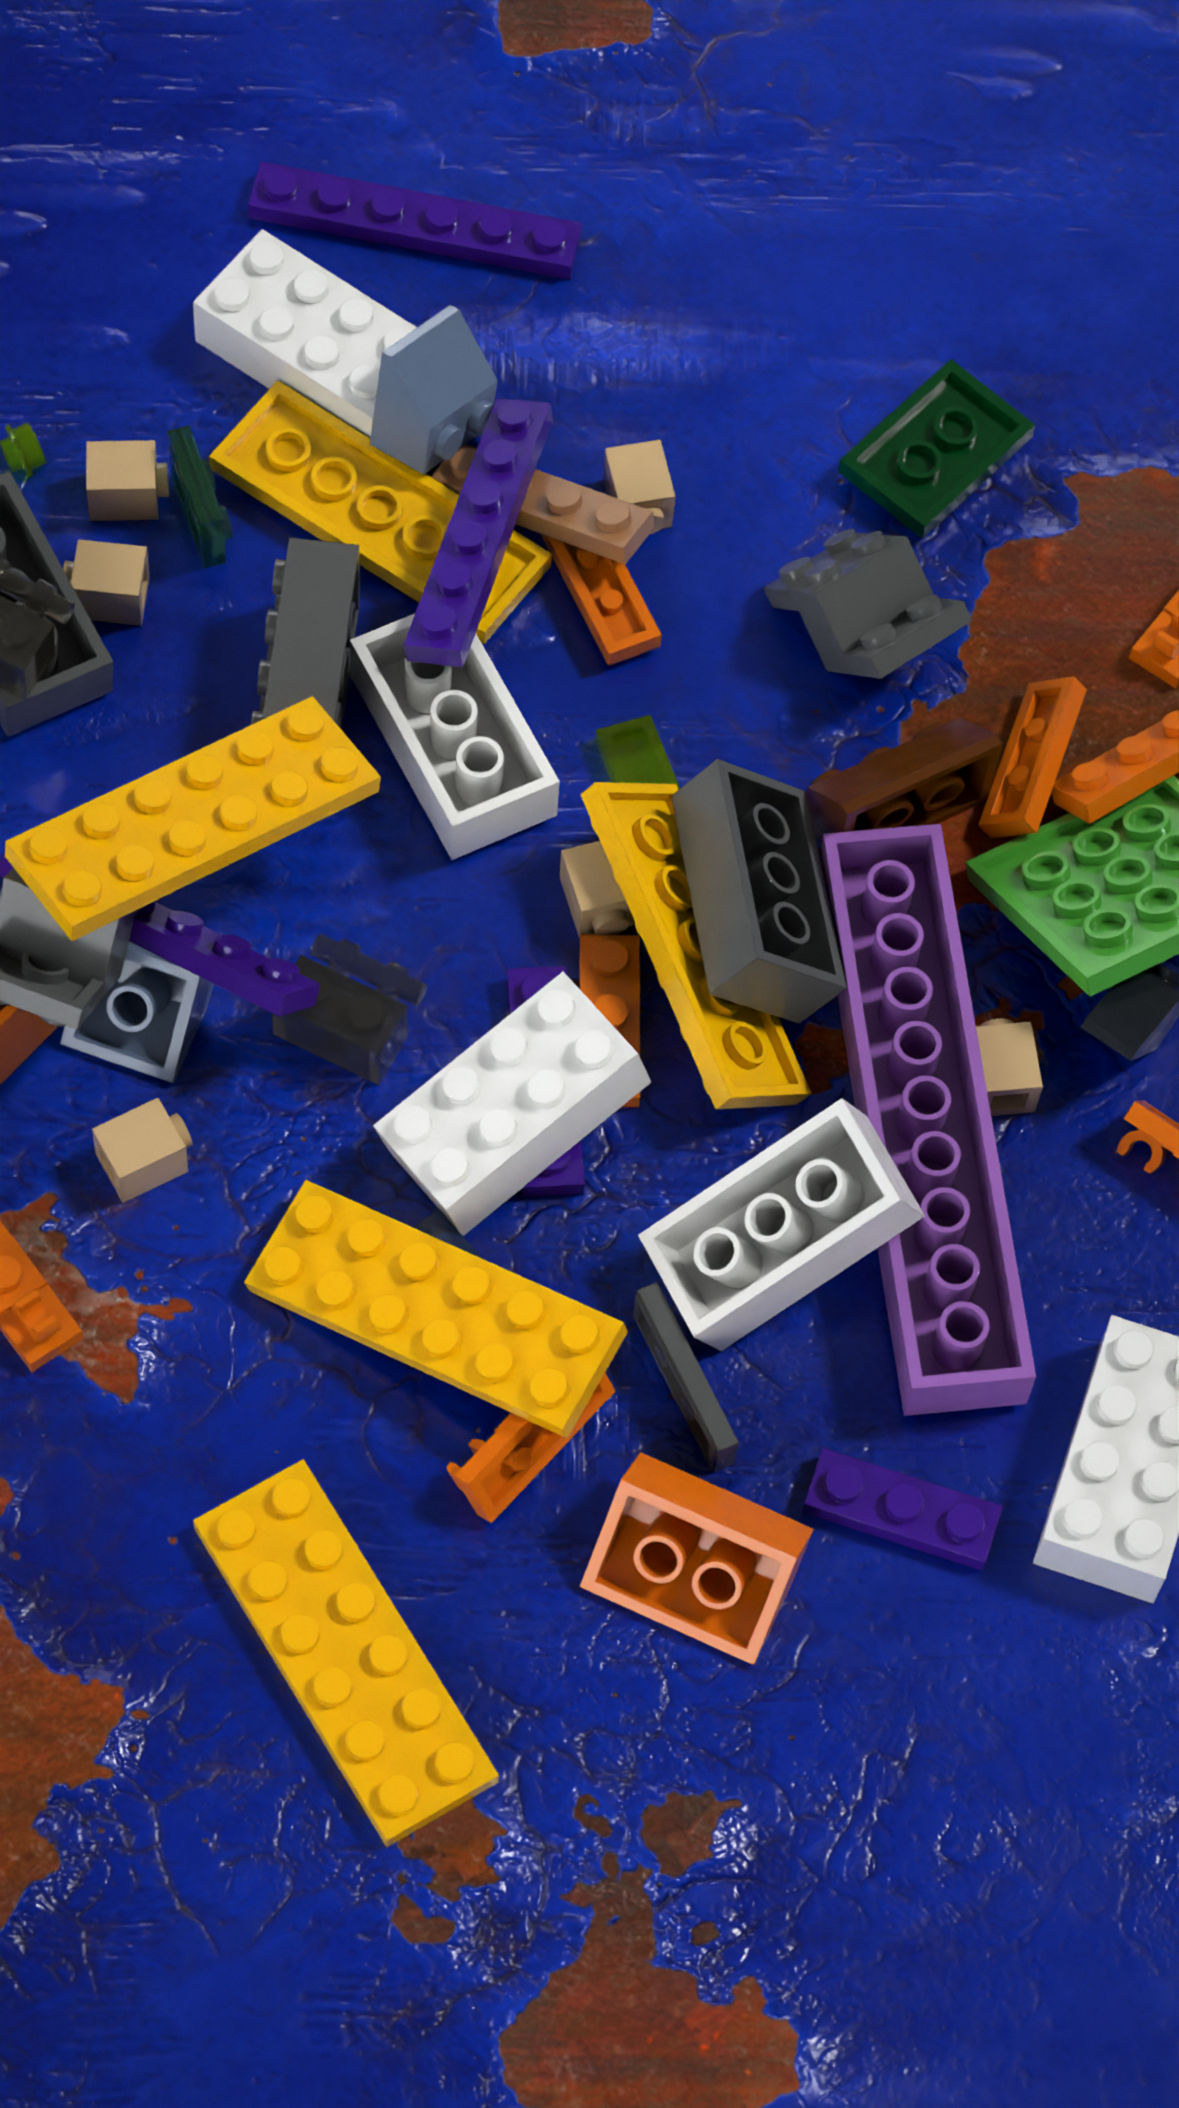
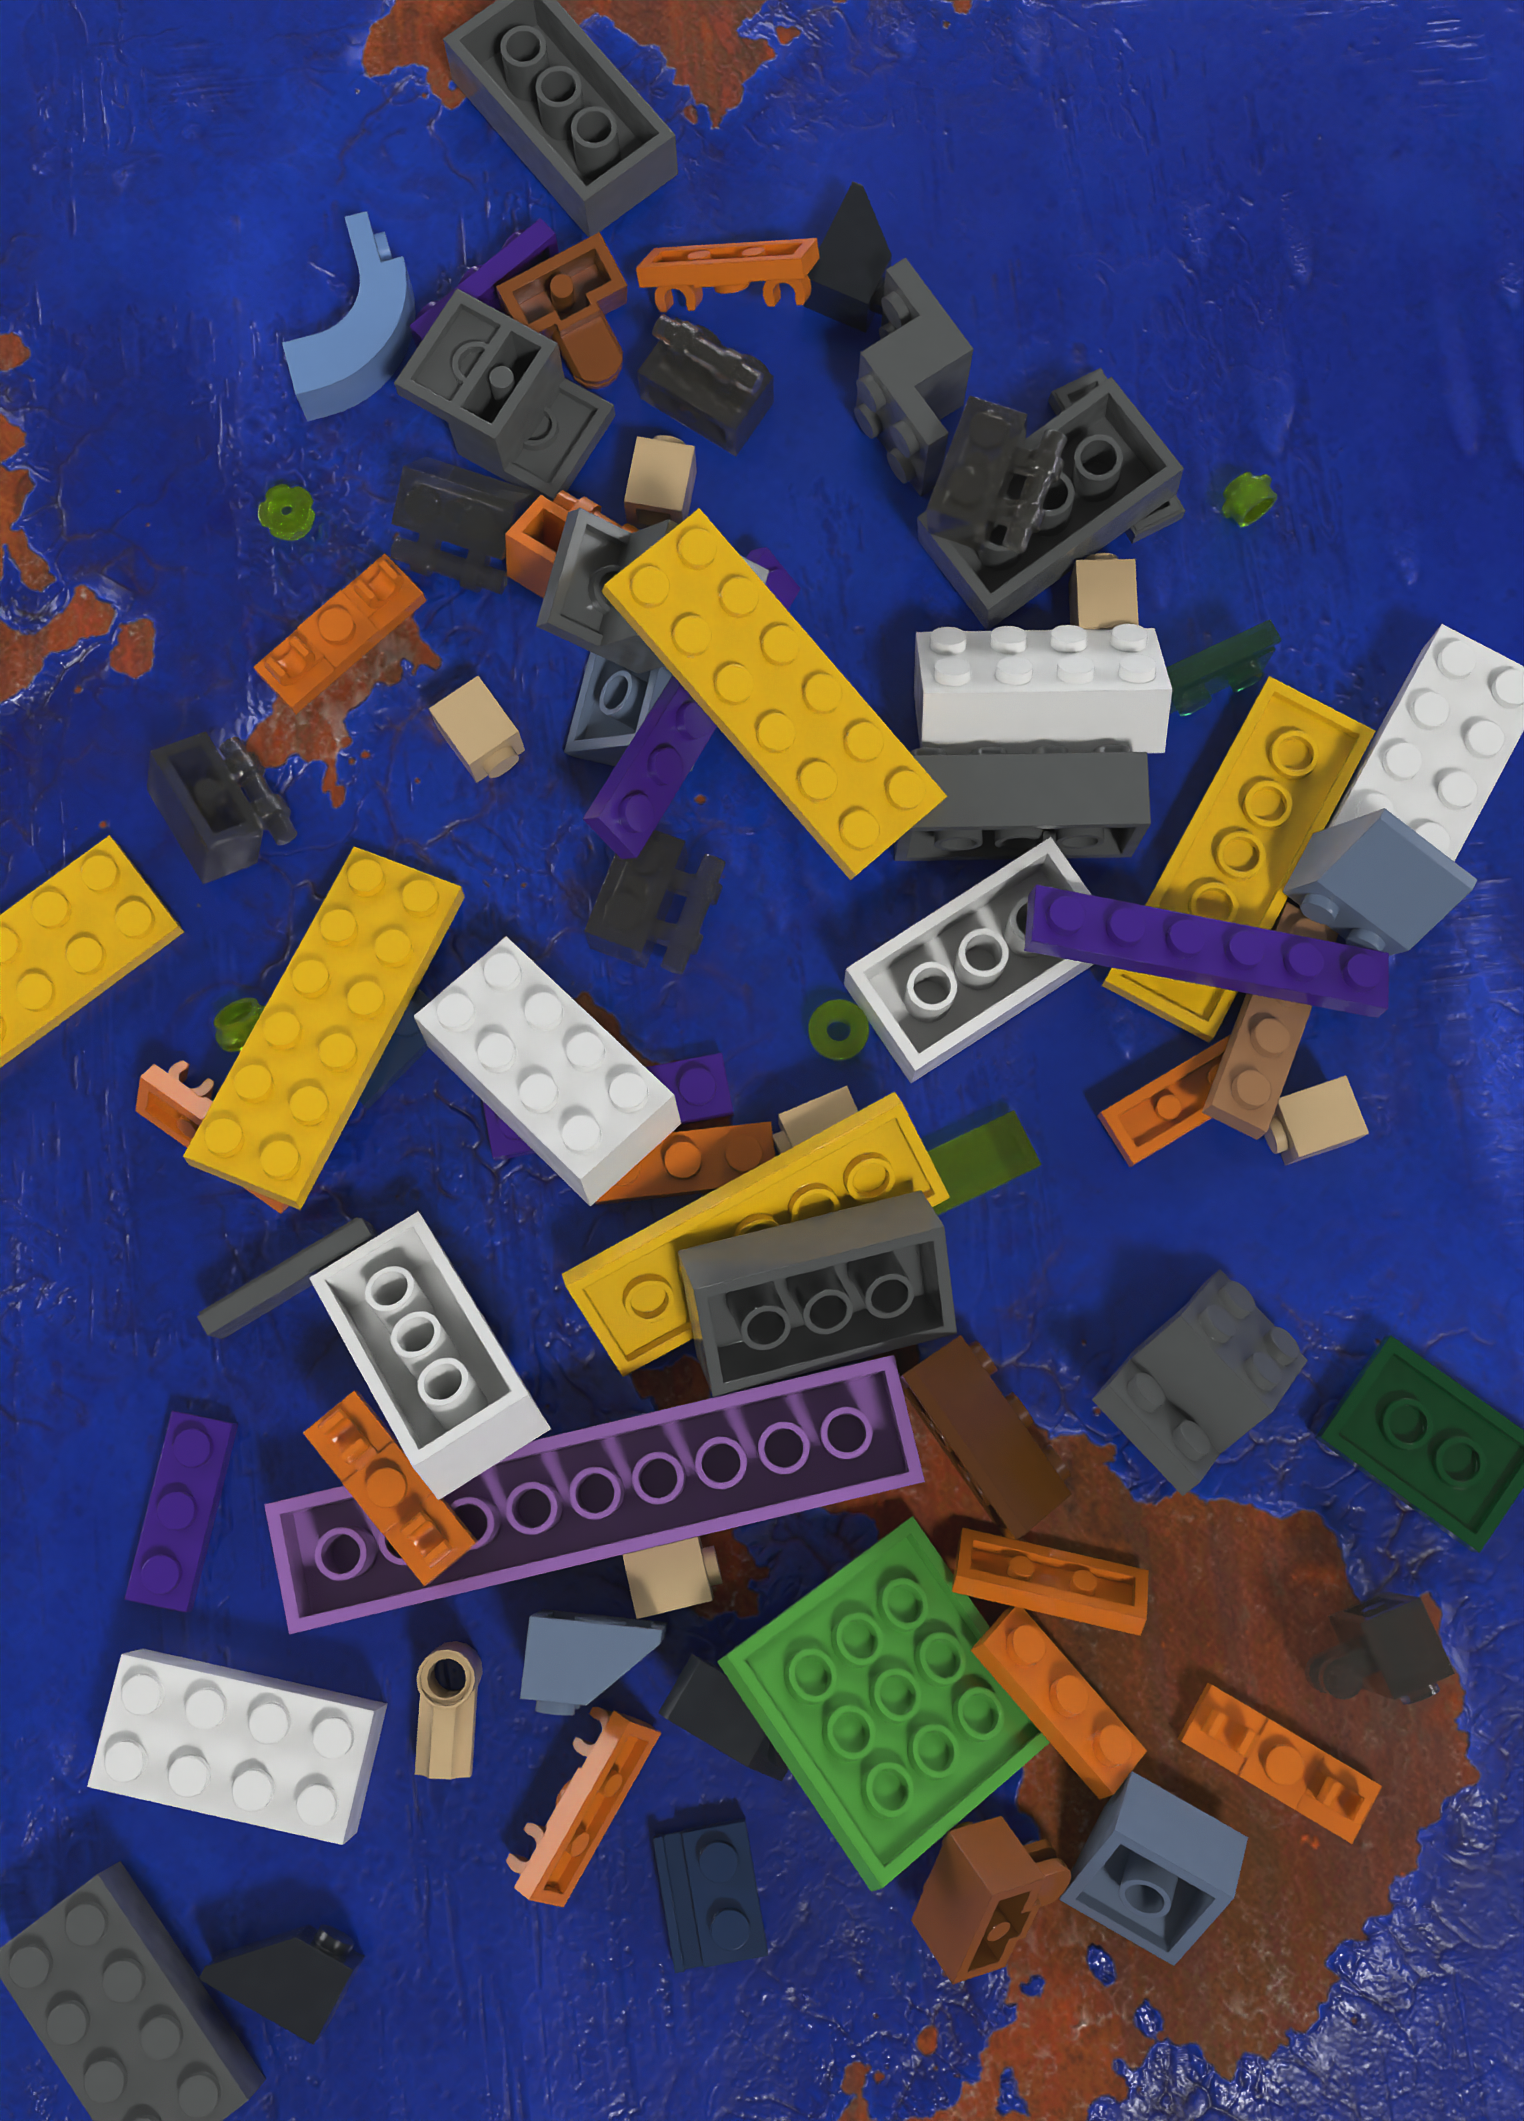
camera: 90 degrees right, 15 degrees up
tan brick [86,440,169,521] -> none
orange slope [580,1452,814,1665] -> none
none -> clear smoke brick [147,731,298,884]
none -> clear neon green plate [214,998,265,1052]
none -> orange plate [303,1391,478,1586]
none -> tan piece [415,1641,483,1780]
none -> sand blue slope [520,1609,668,1716]
none -> clear neon green plate [808,999,869,1061]
none -> white brick [914,624,1172,755]
none -> clear smoke brick [1305,1591,1455,1705]

